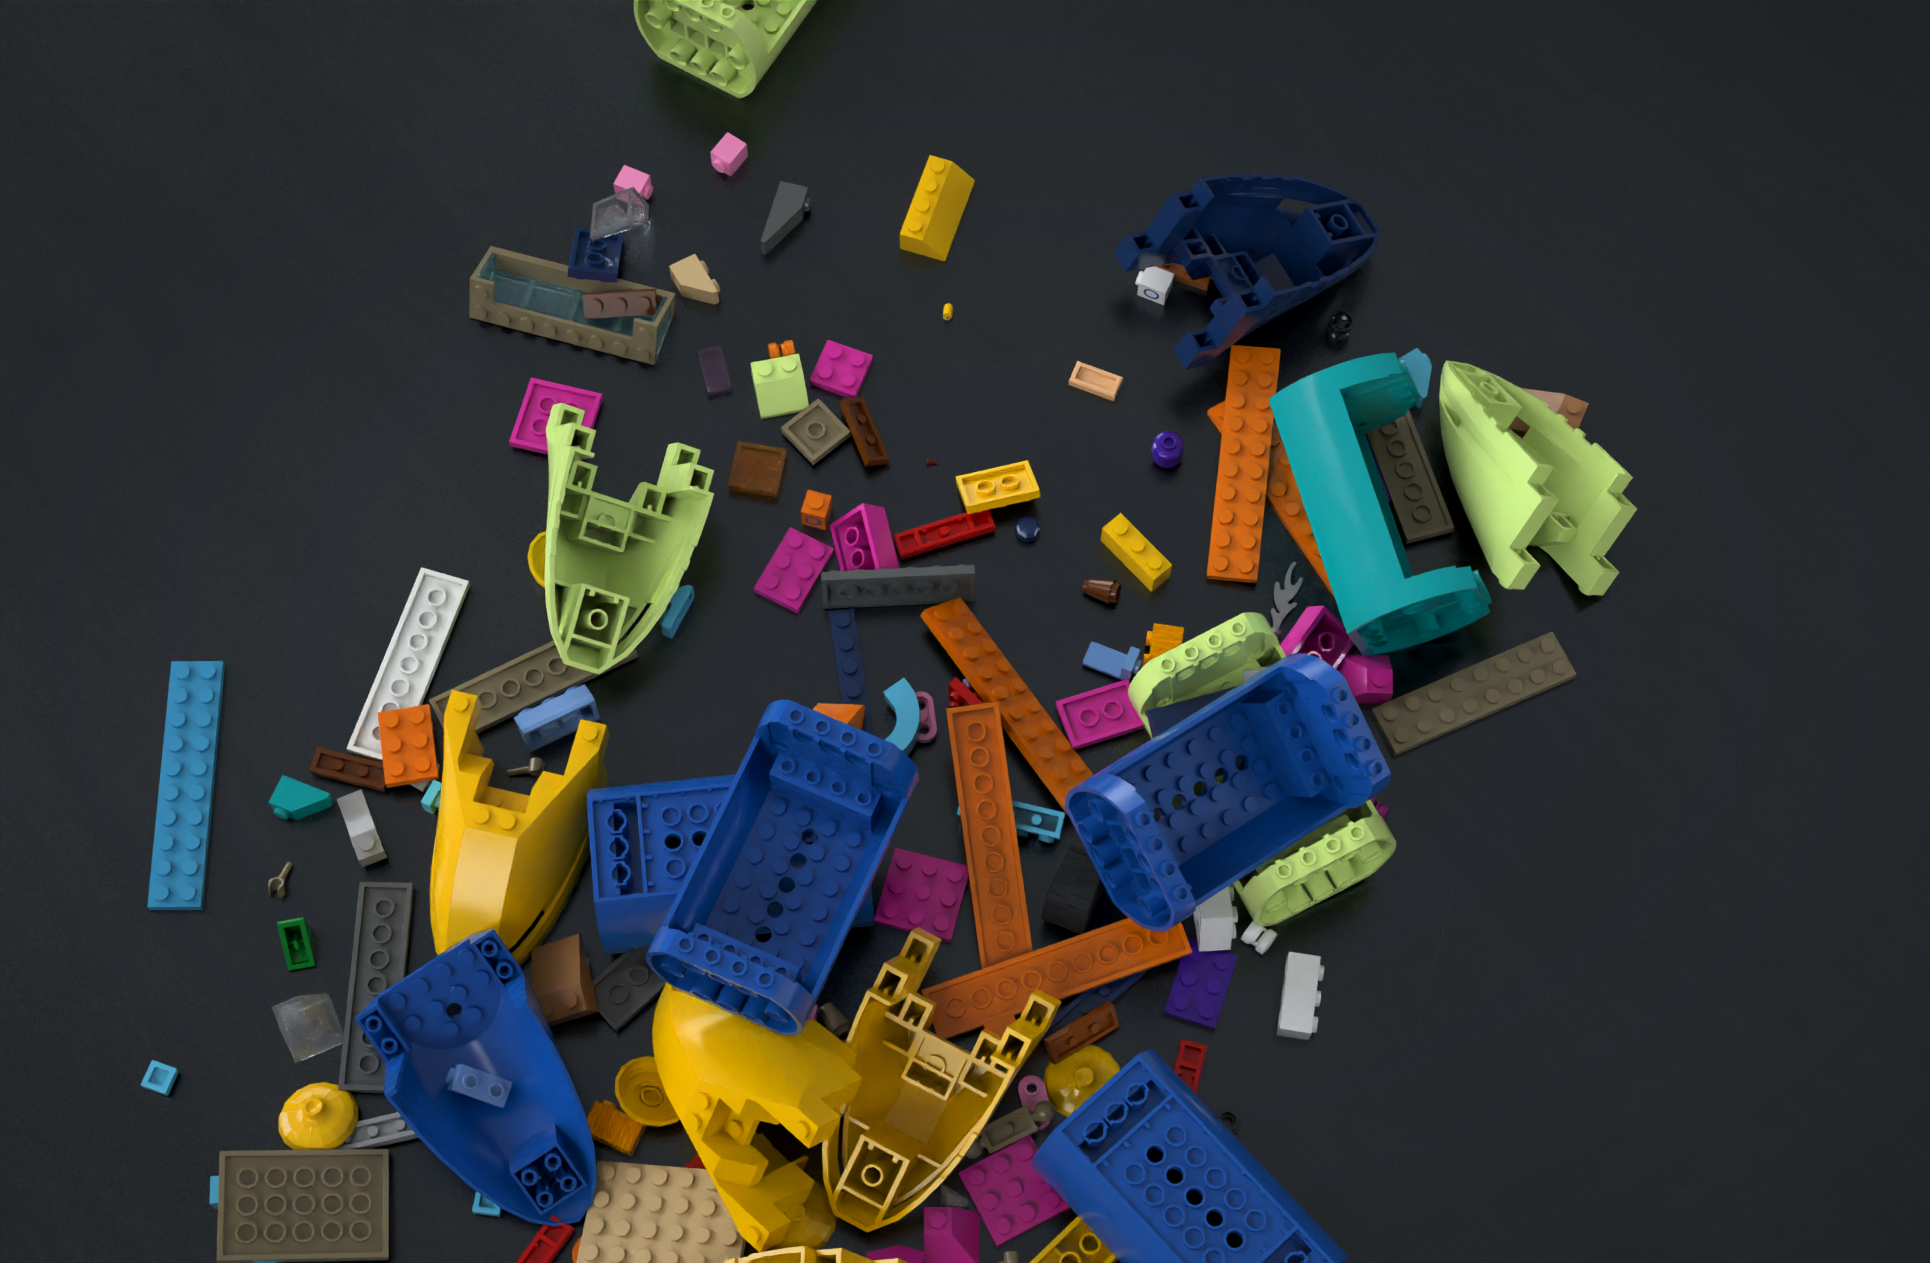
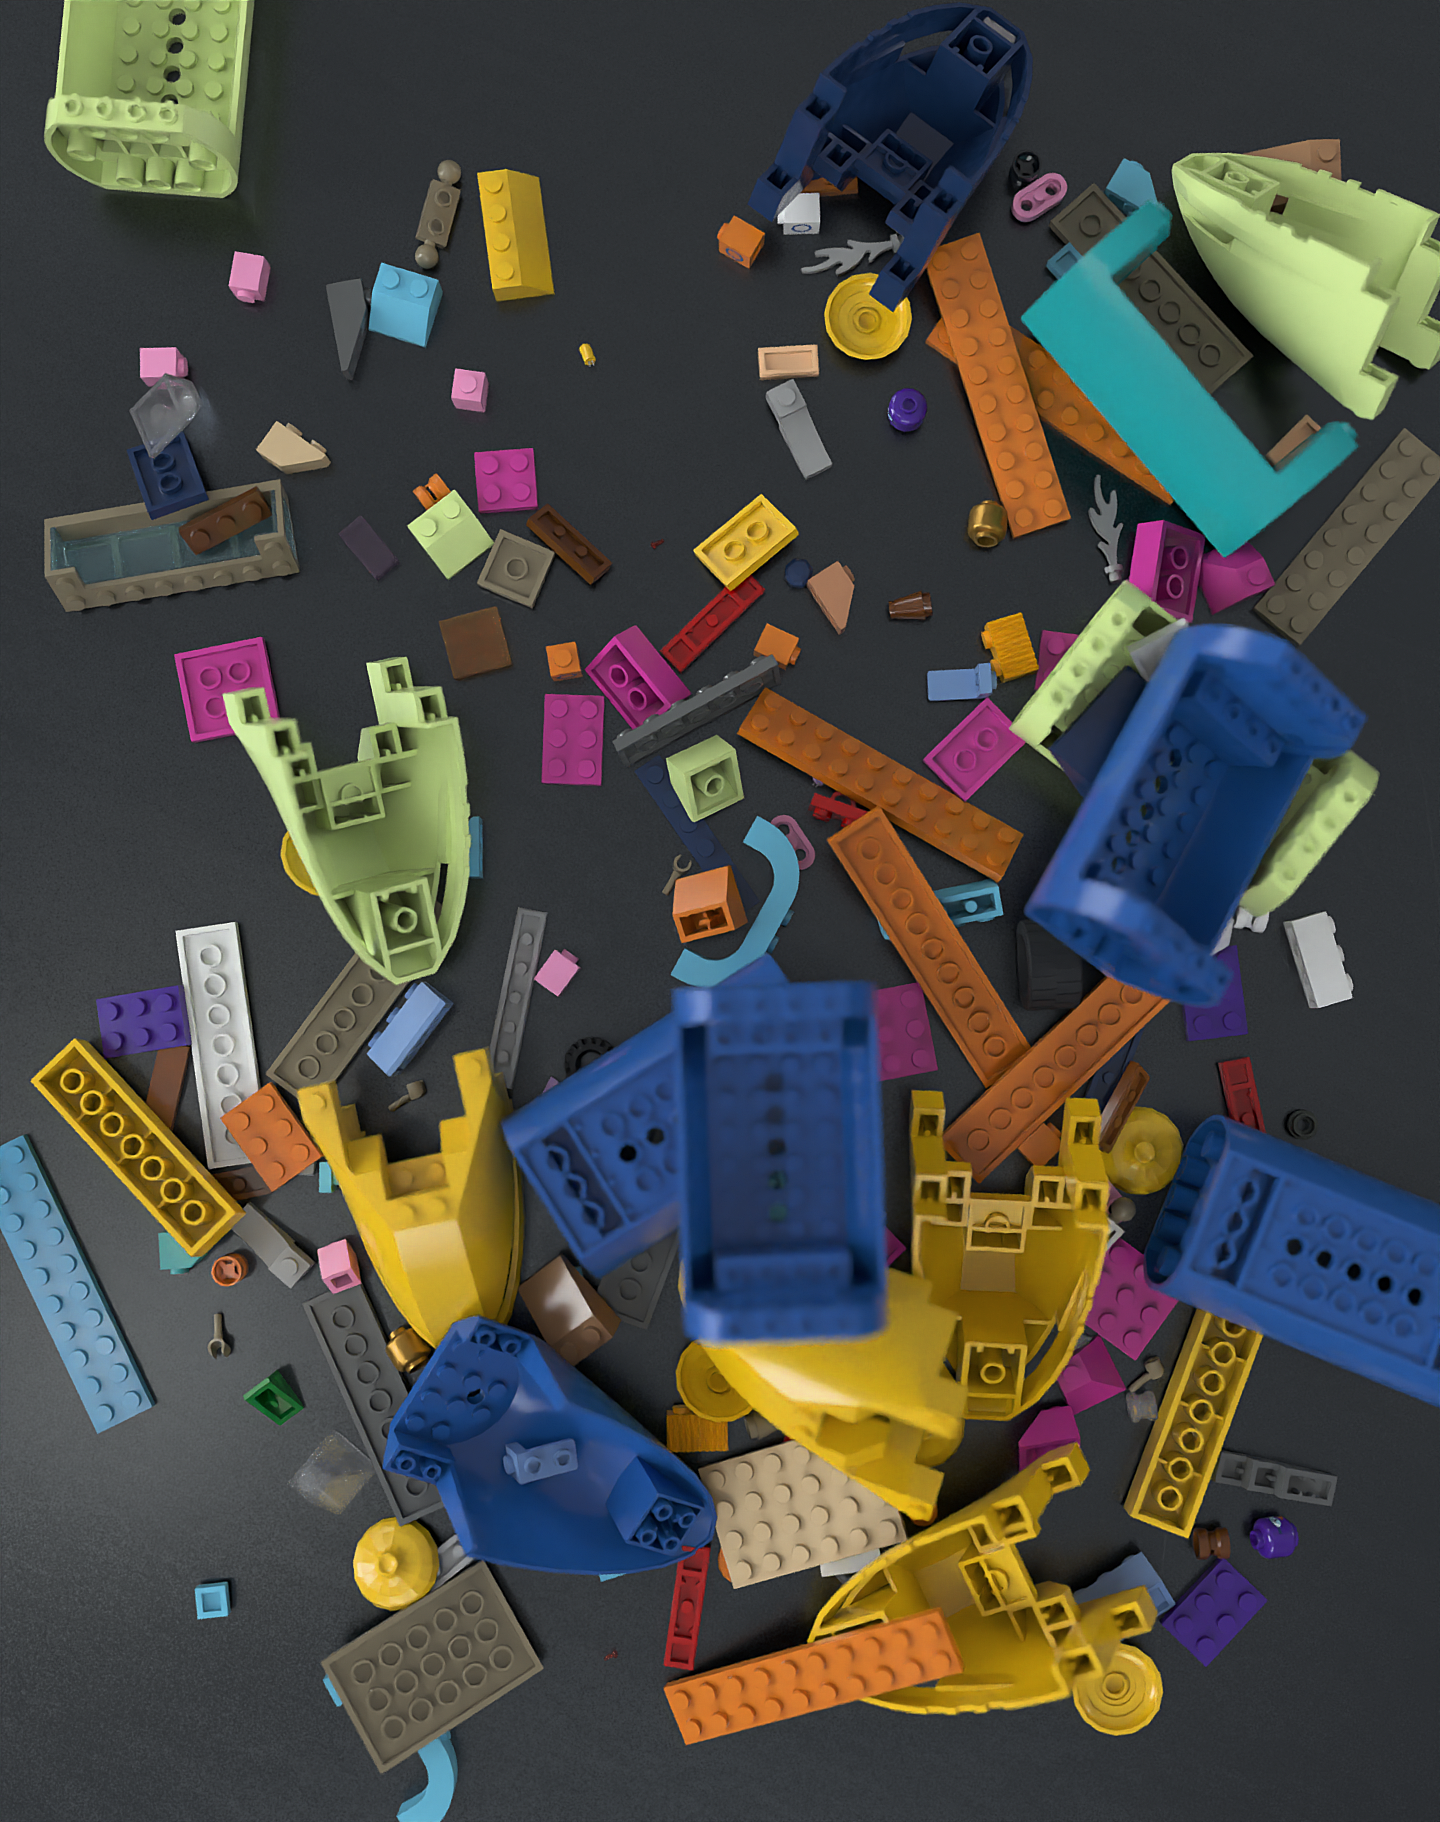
camera: 25 degrees left, 20 degrees up
yellow brick [1101,513,1172,592] -> none
none -> yellow brick [30,1038,247,1257]
none -> dark purple plate [96,985,192,1059]
none -> dark orange tile [146,1046,192,1132]
none -> orange wheel [211,1252,249,1287]
none -> bright pink brick [317,1239,362,1294]
none -> medium azure slope [369,263,443,348]
none -> pearl gold head [385,1326,431,1374]
none -> dark tan plate [415,160,461,269]
none -> bright pink brick [451,368,489,412]
none -> light grey tile [489,907,548,1089]
none -> bright pink brick [534,949,581,997]
none -> dark tan hand [662,855,691,896]
none -> yellowish green slope [666,735,744,822]
none -> orange brick [717,216,765,269]
none -> dark tan cone [743,1410,779,1440]
none -> orange brick [754,623,801,670]
none -> light grey slope [766,379,832,480]
none -> light grey piece [801,234,904,276]
none -> nougat slope [807,561,855,635]
none -> yellow hat [824,273,912,360]
none -> pearl gold head [968,500,1008,547]
none -> bright pink plate [1011,173,1067,222]

